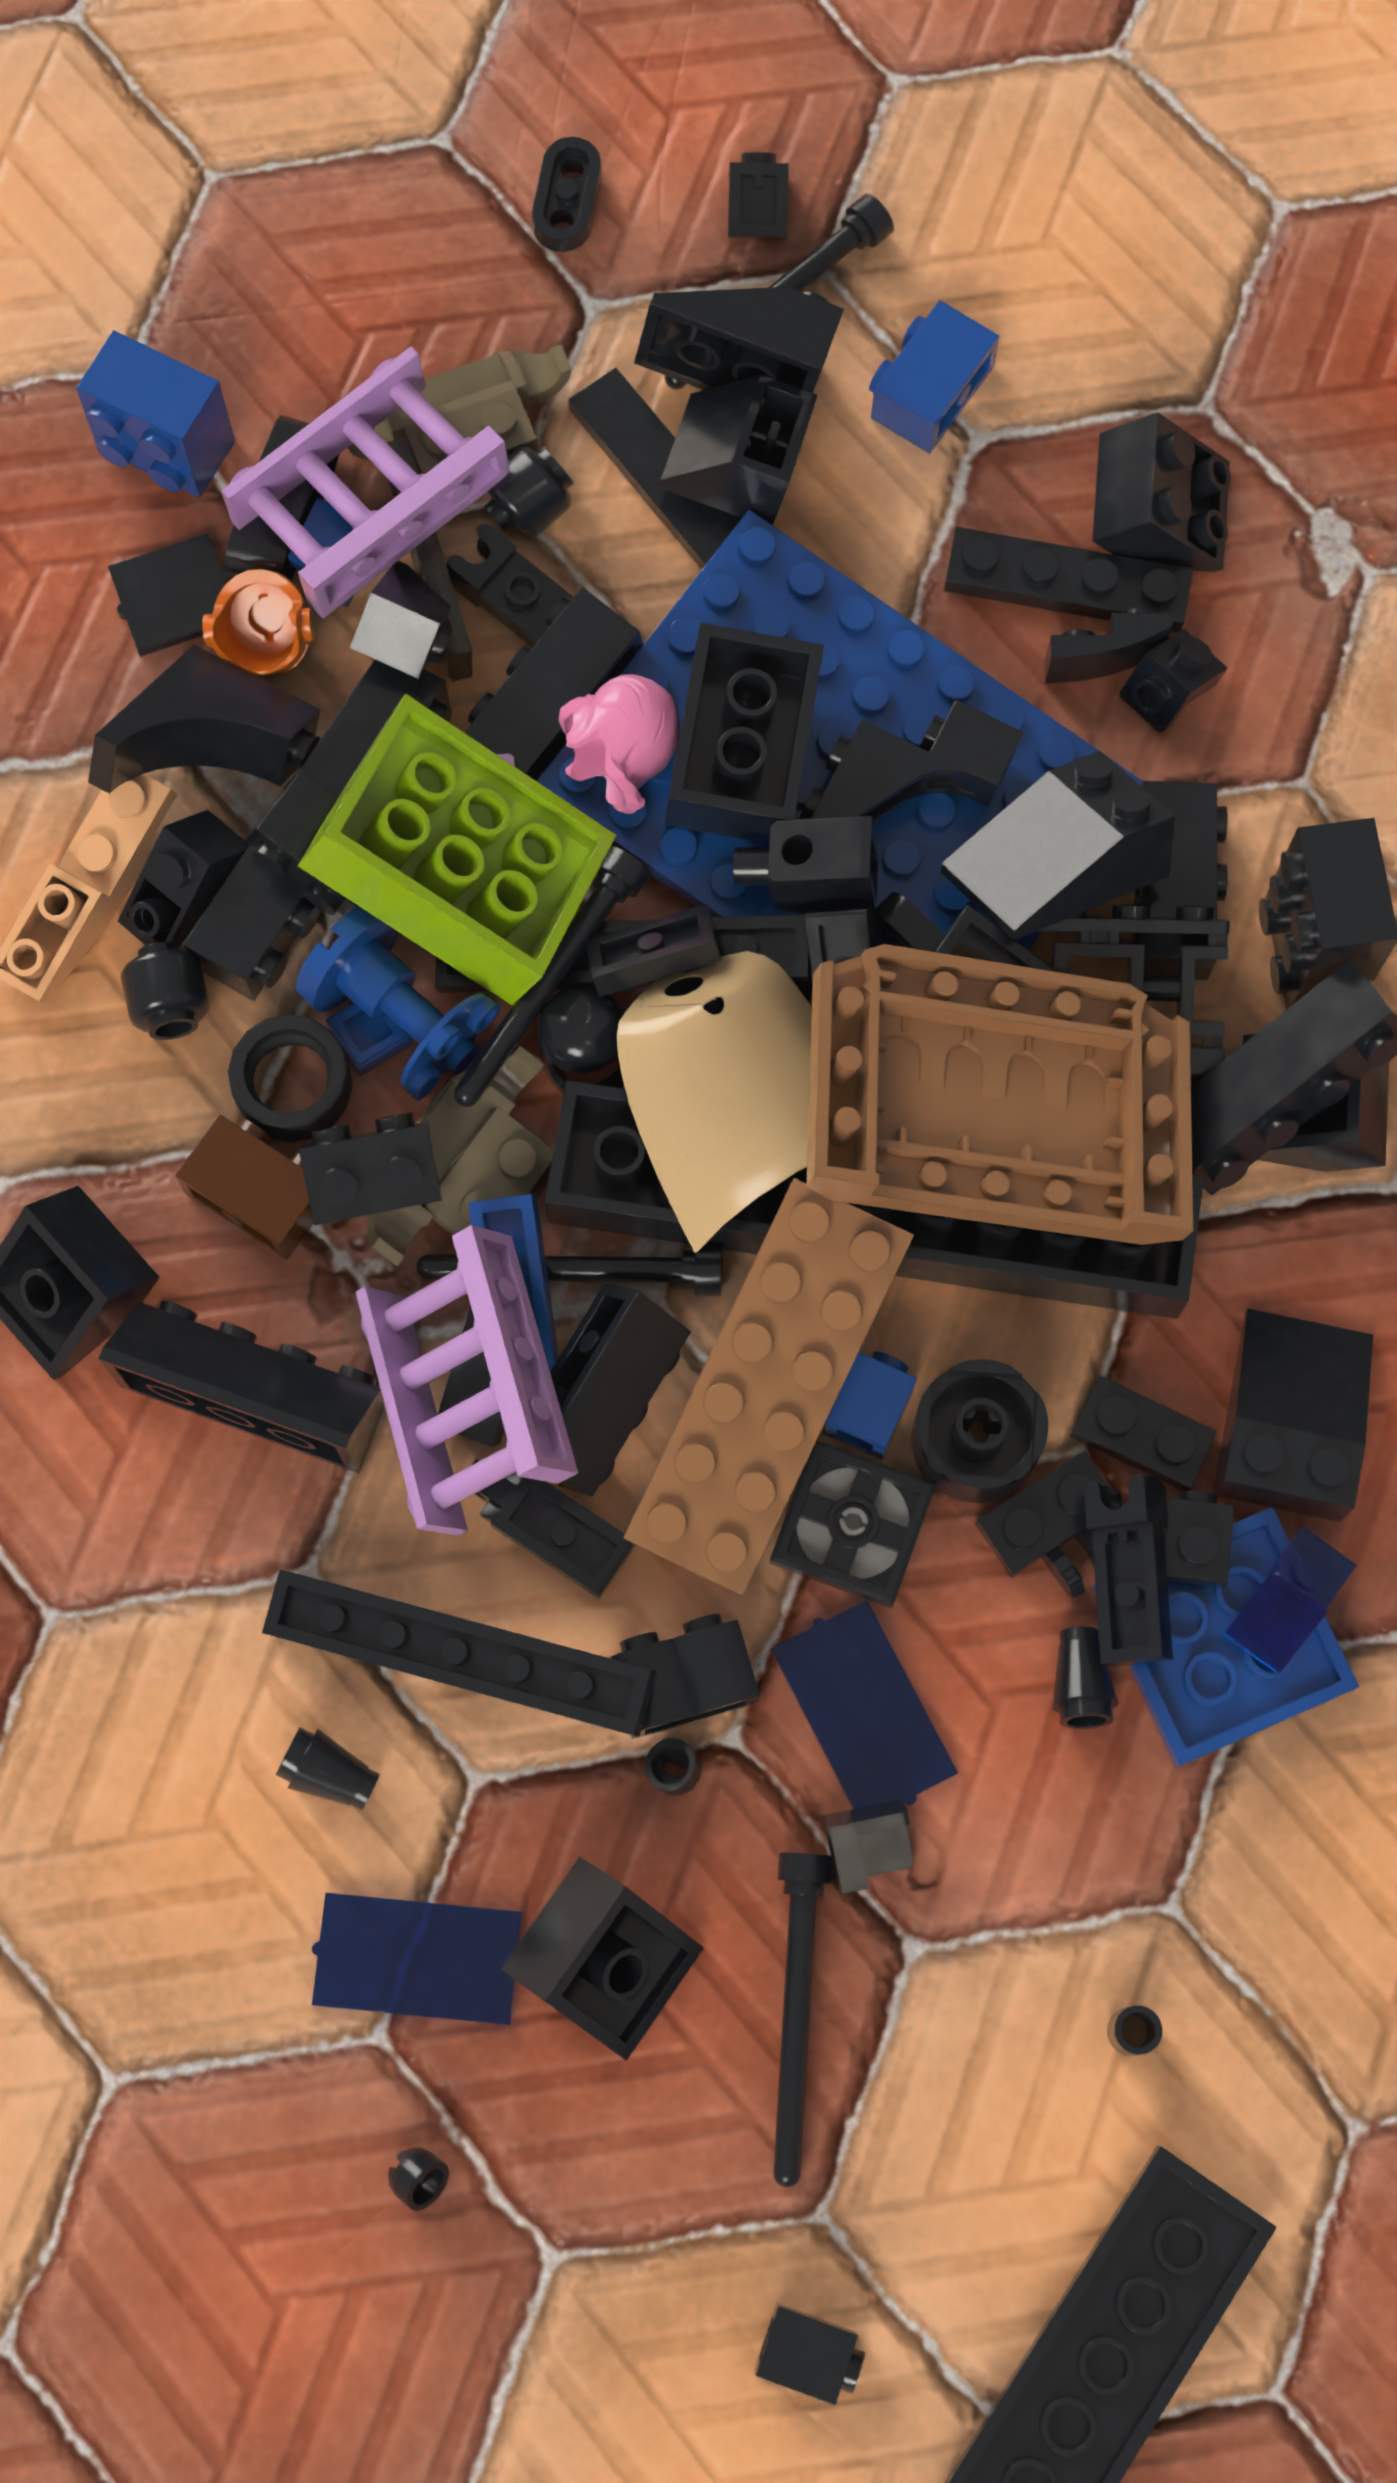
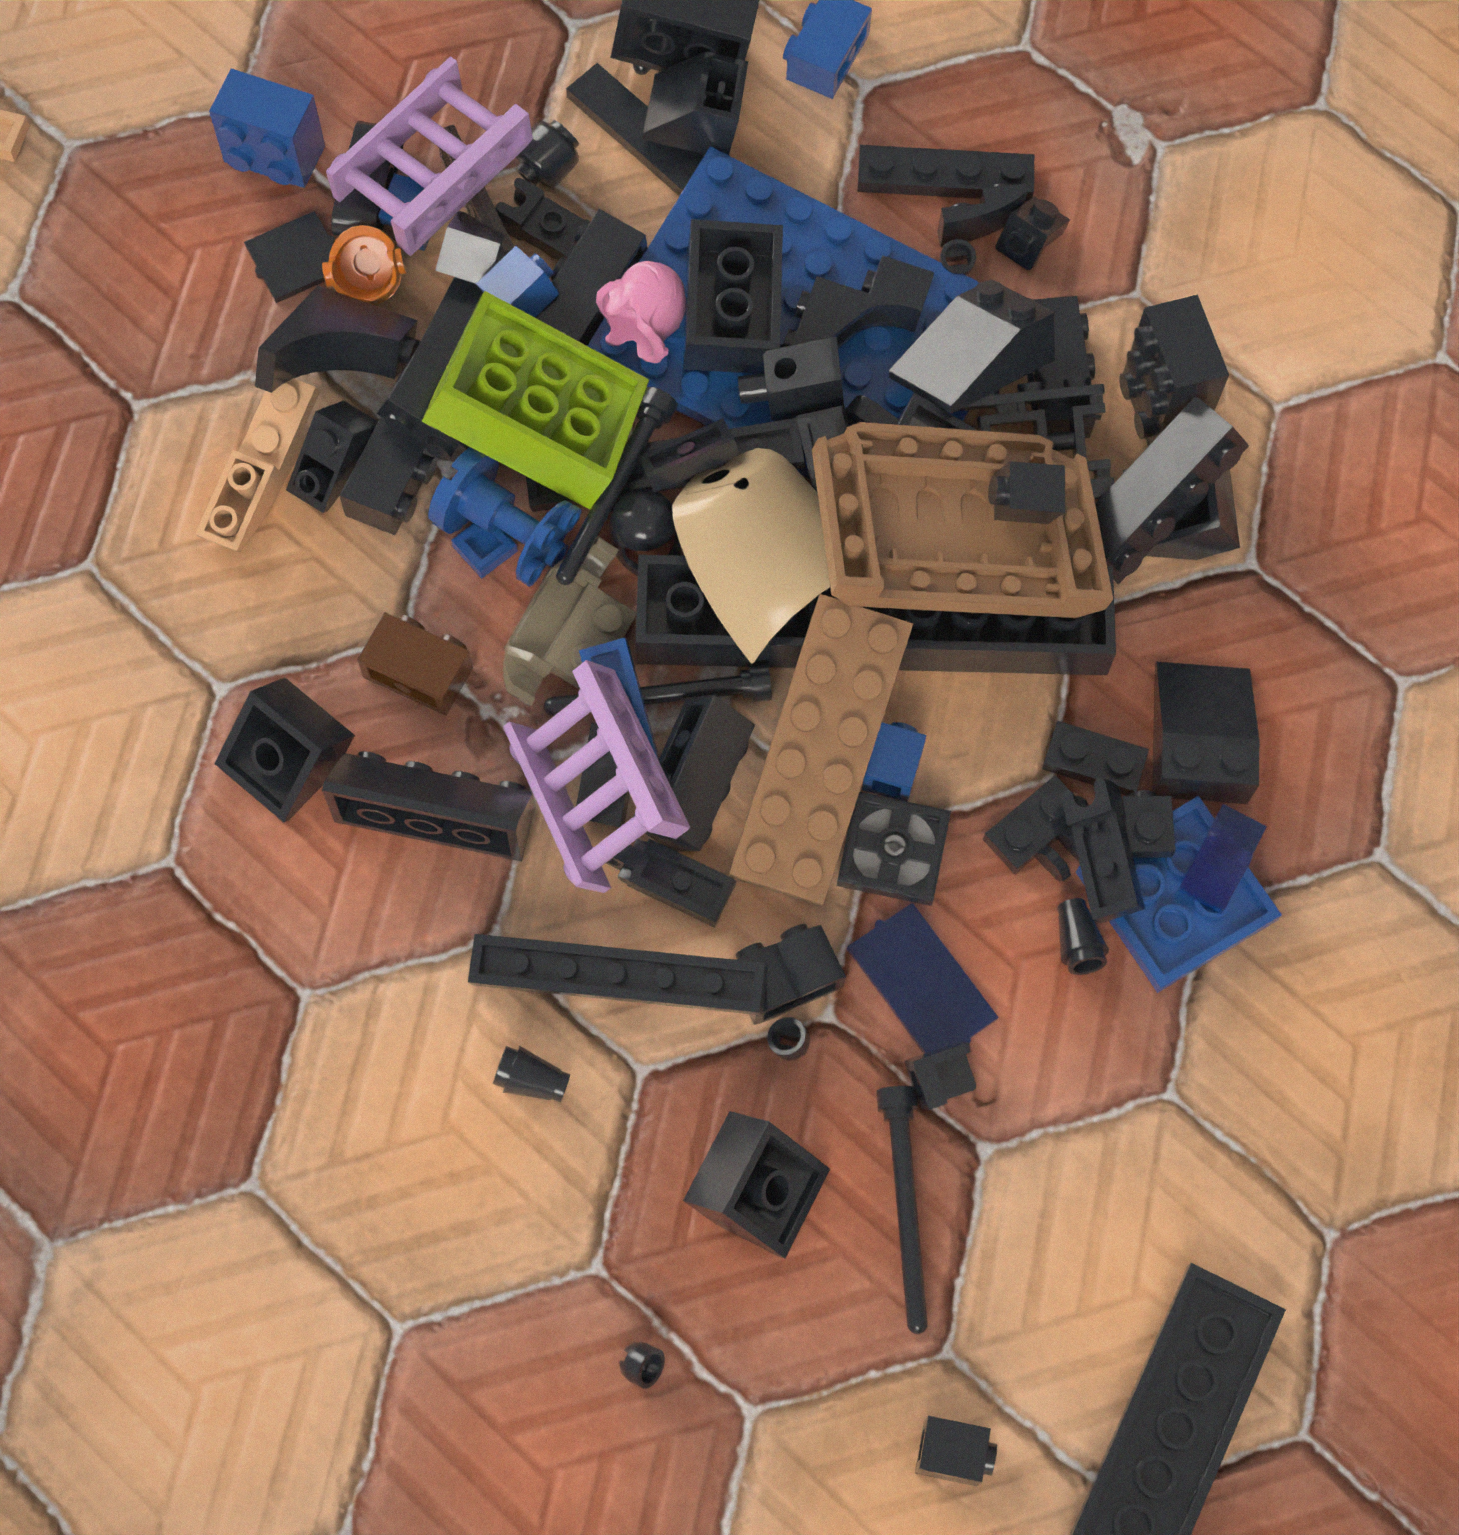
camera: 10 degrees left, 5 degrees down
black head [121,942,210,1040] -> none
black tyre [228,1014,353,1142] -> none
black bracket [299,1112,443,1225] -> none
clear blue piece [312,1893,522,2025] -> none
dark tan plate [348,344,572,474] -> none
black brick [911,1359,1048,1503] -> none
black slope [1092,412,1231,572] -> none
black hinge [1107,2005,1162,2056] -> none
none -> brick [476,246,560,317]
none -> black hinge [939,239,976,275]
none -> black brick [988,461,1065,524]

